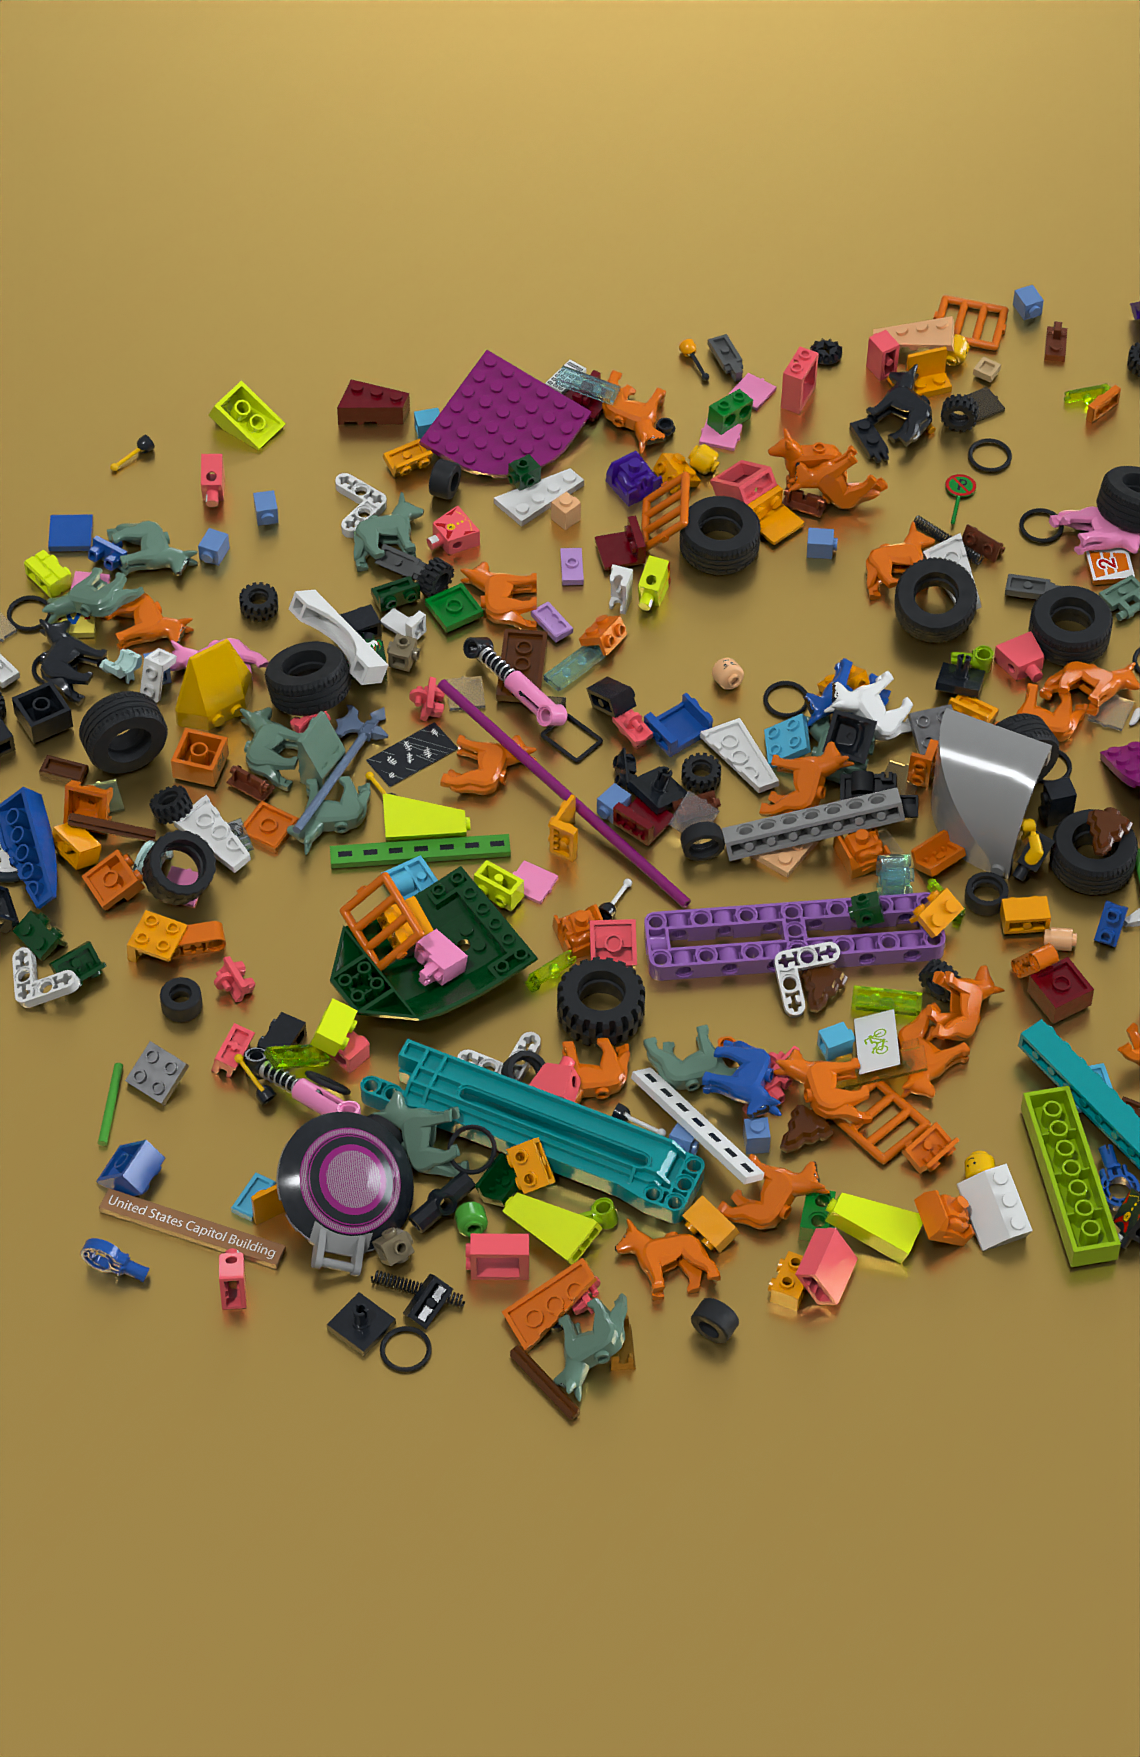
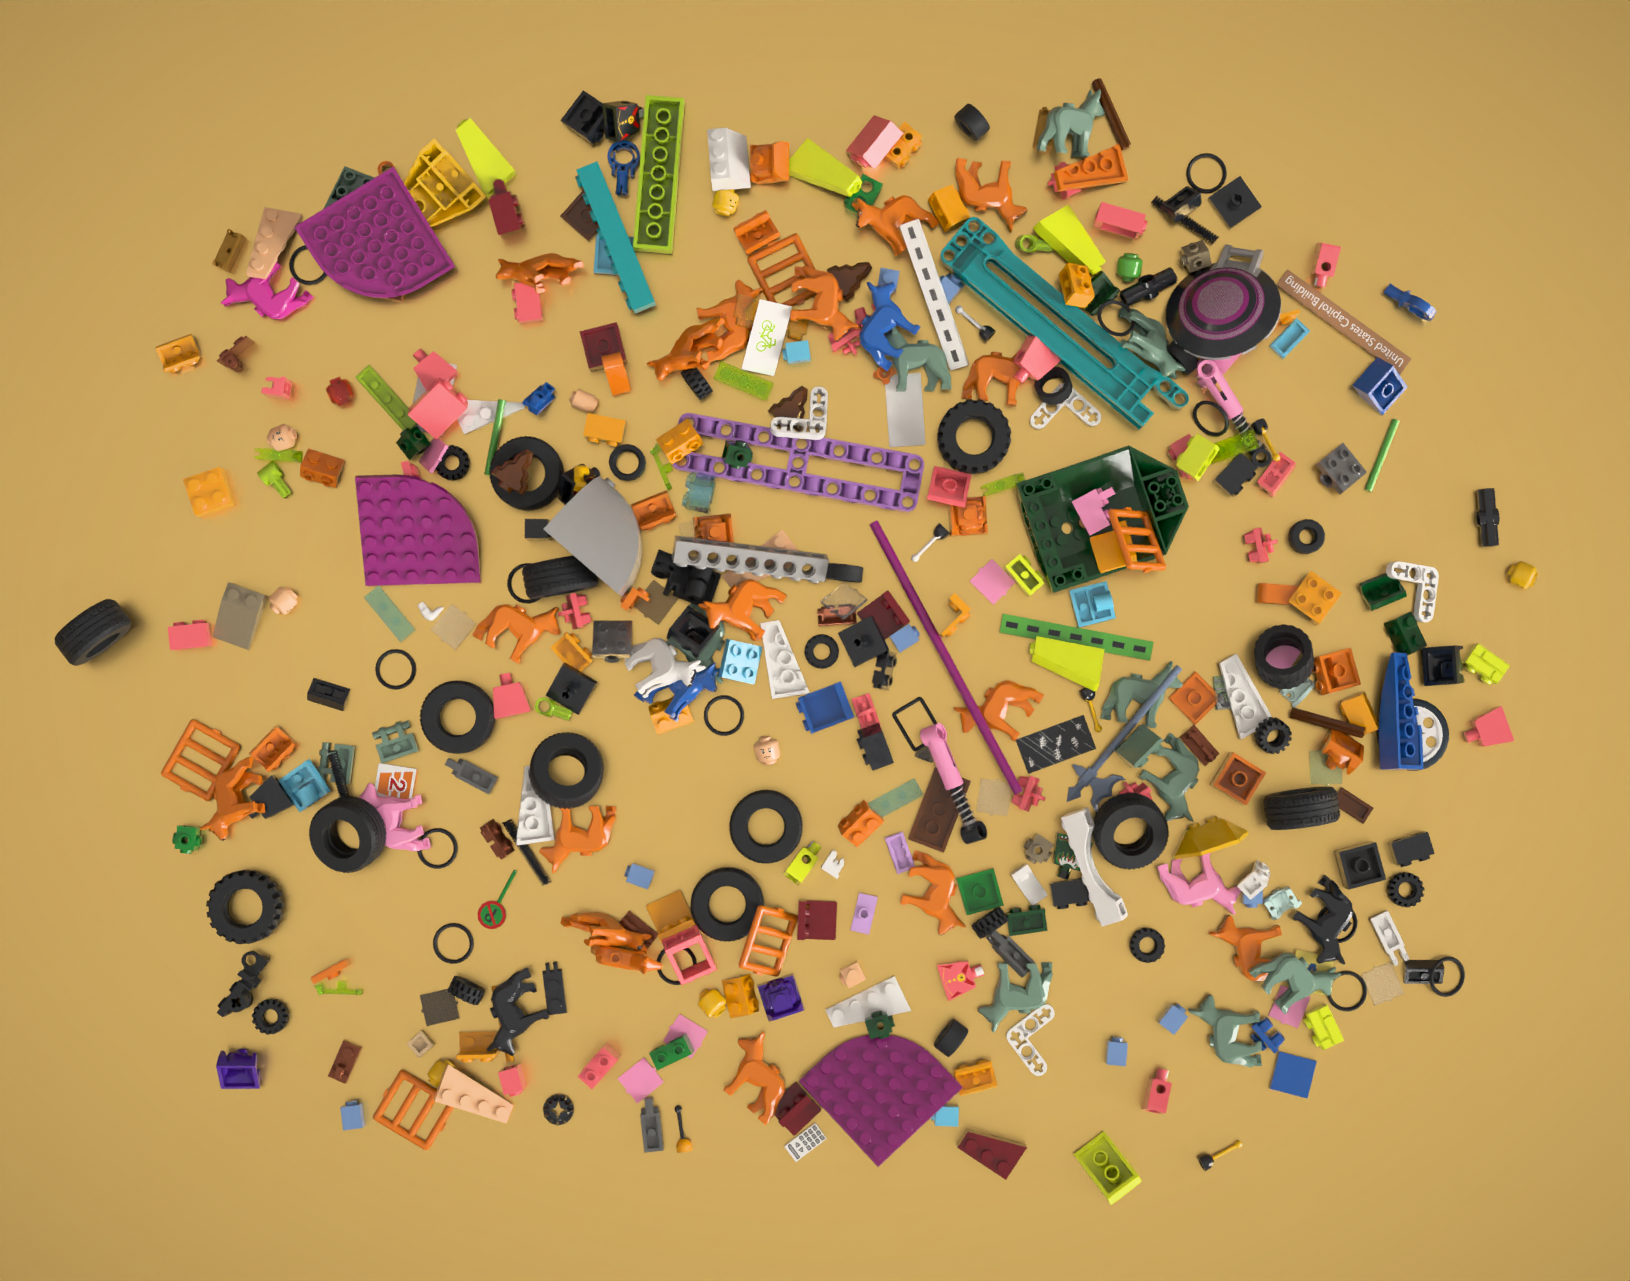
camera: 165 degrees left, 35 degrees up
clear light blue tile [555,365,621,405] -> none
black plate [656,418,676,437] -> none
orange animal [1039,661,1140,716] -> none
none -> black tyre [729,790,803,864]
none -> white sticker [885,373,925,447]

